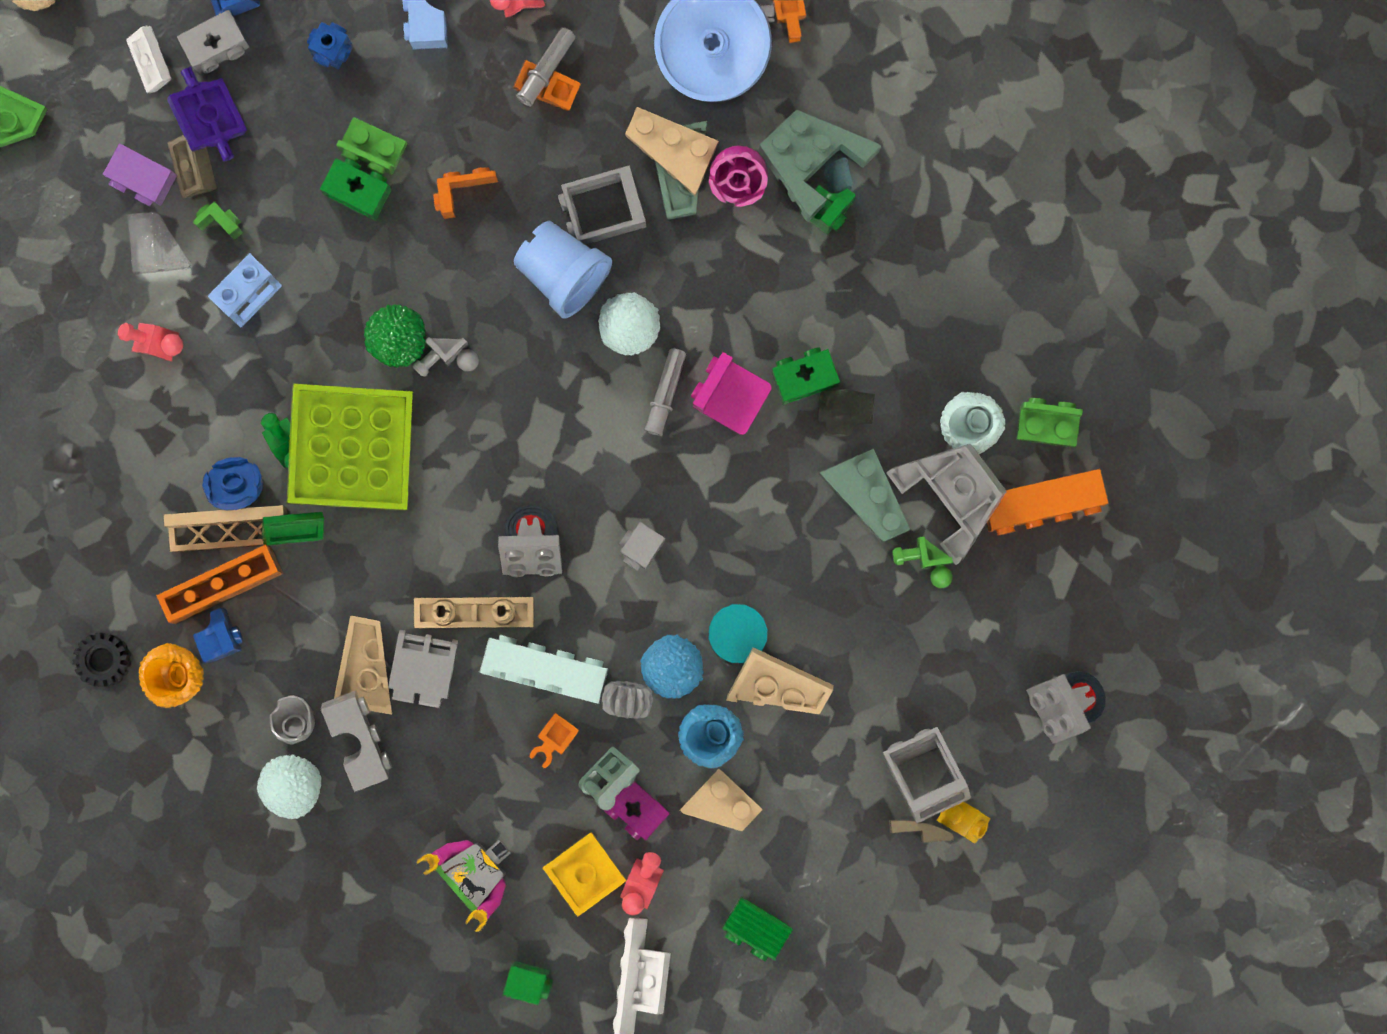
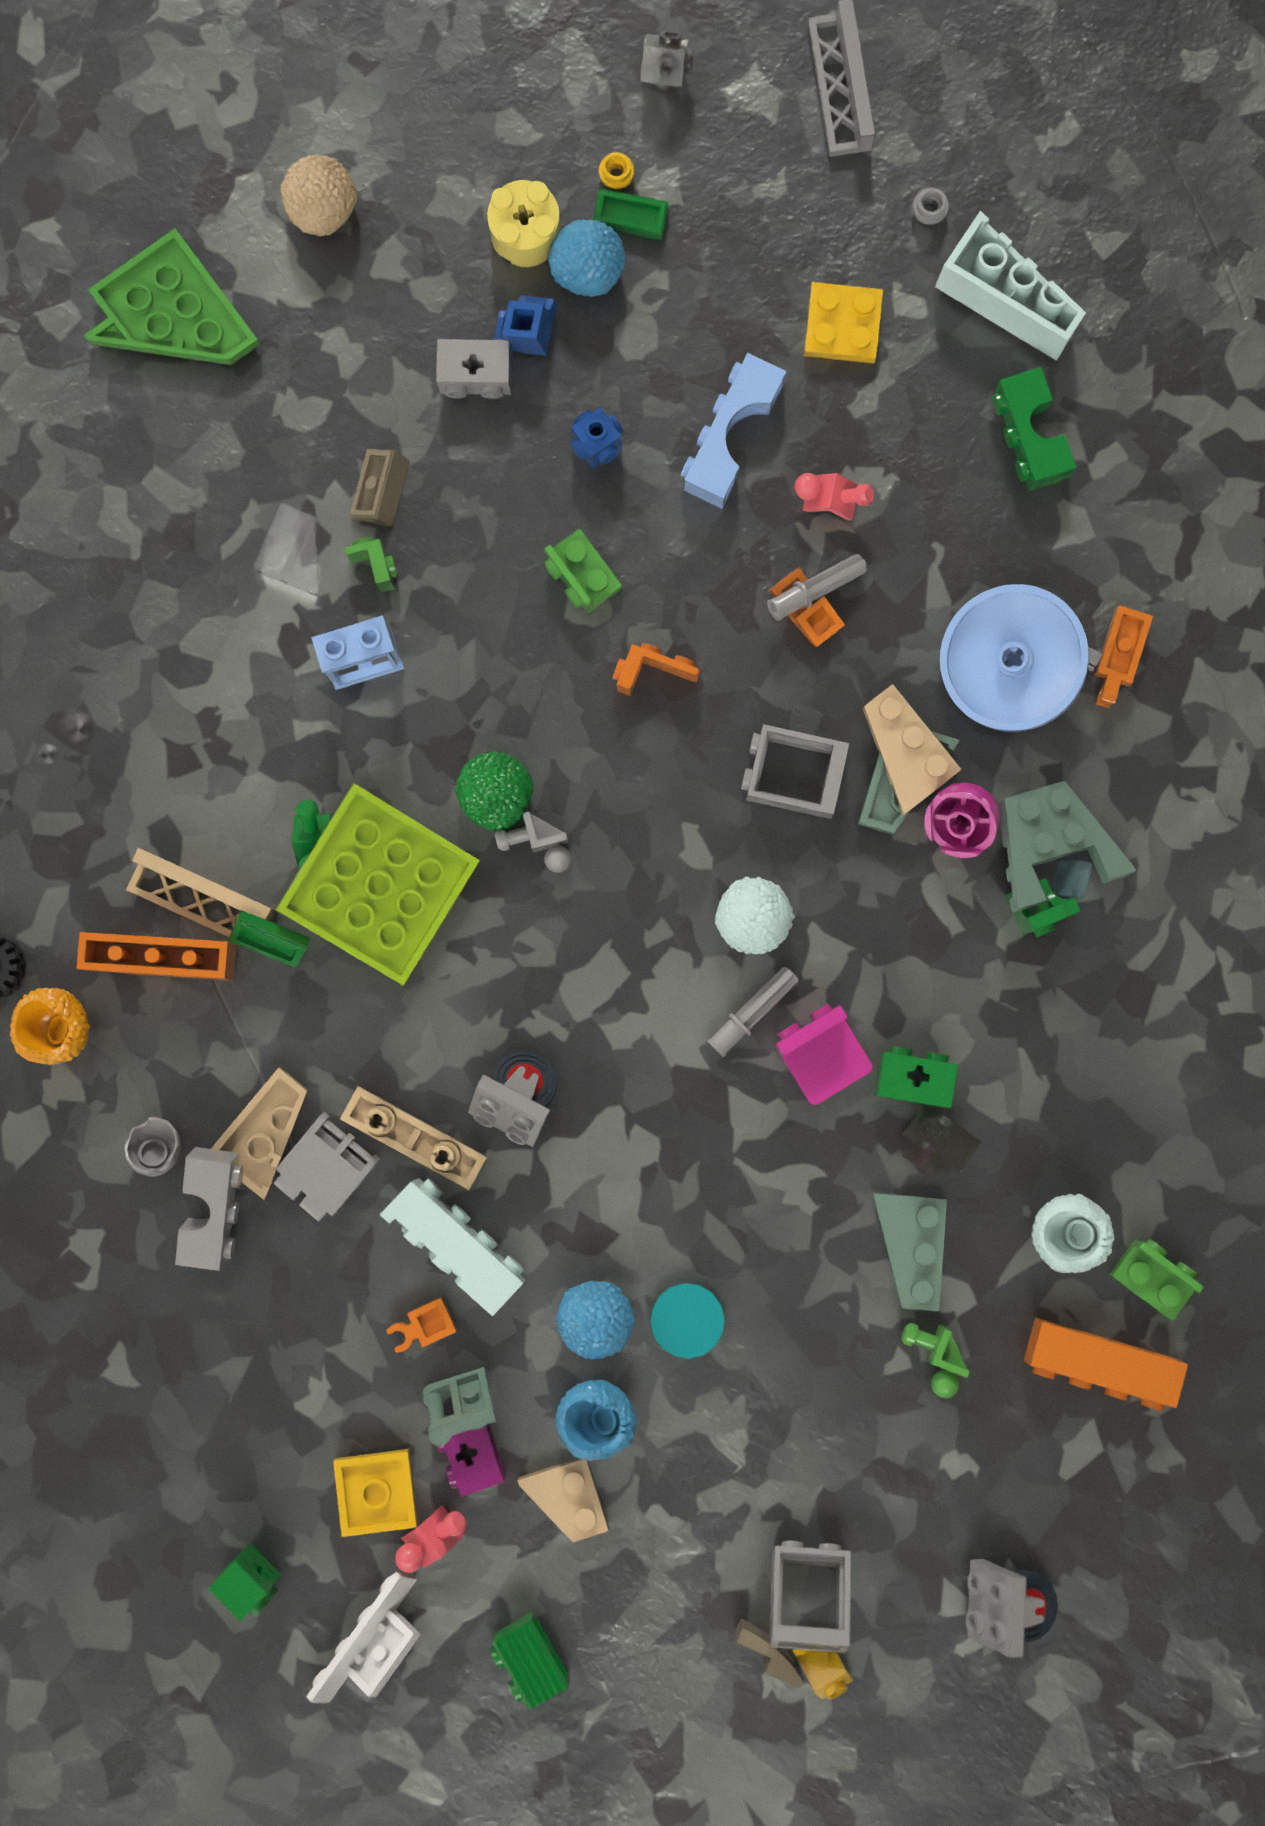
camera: 30 degrees right, 0 degrees up
medium lavender brick [102,143,177,206] -> none
coral piece [118,323,184,361] -> none
white plate [126,26,172,93] -> none
dark purple plate [167,67,247,162] -> none
blue brick [193,608,243,664] -> none
blue tile [202,457,263,510] -> none
light aqua hair [257,755,322,819] -> none
green brick [320,158,392,221] -> none
torso [417,840,511,932] -> none
light blue piece [514,221,612,318] -> none
light grey gear [601,681,653,719] -> none
light grey brick [619,522,665,571] -> none
tan wing [726,647,833,714] -> none
light grey wing [886,443,1007,565] -> none

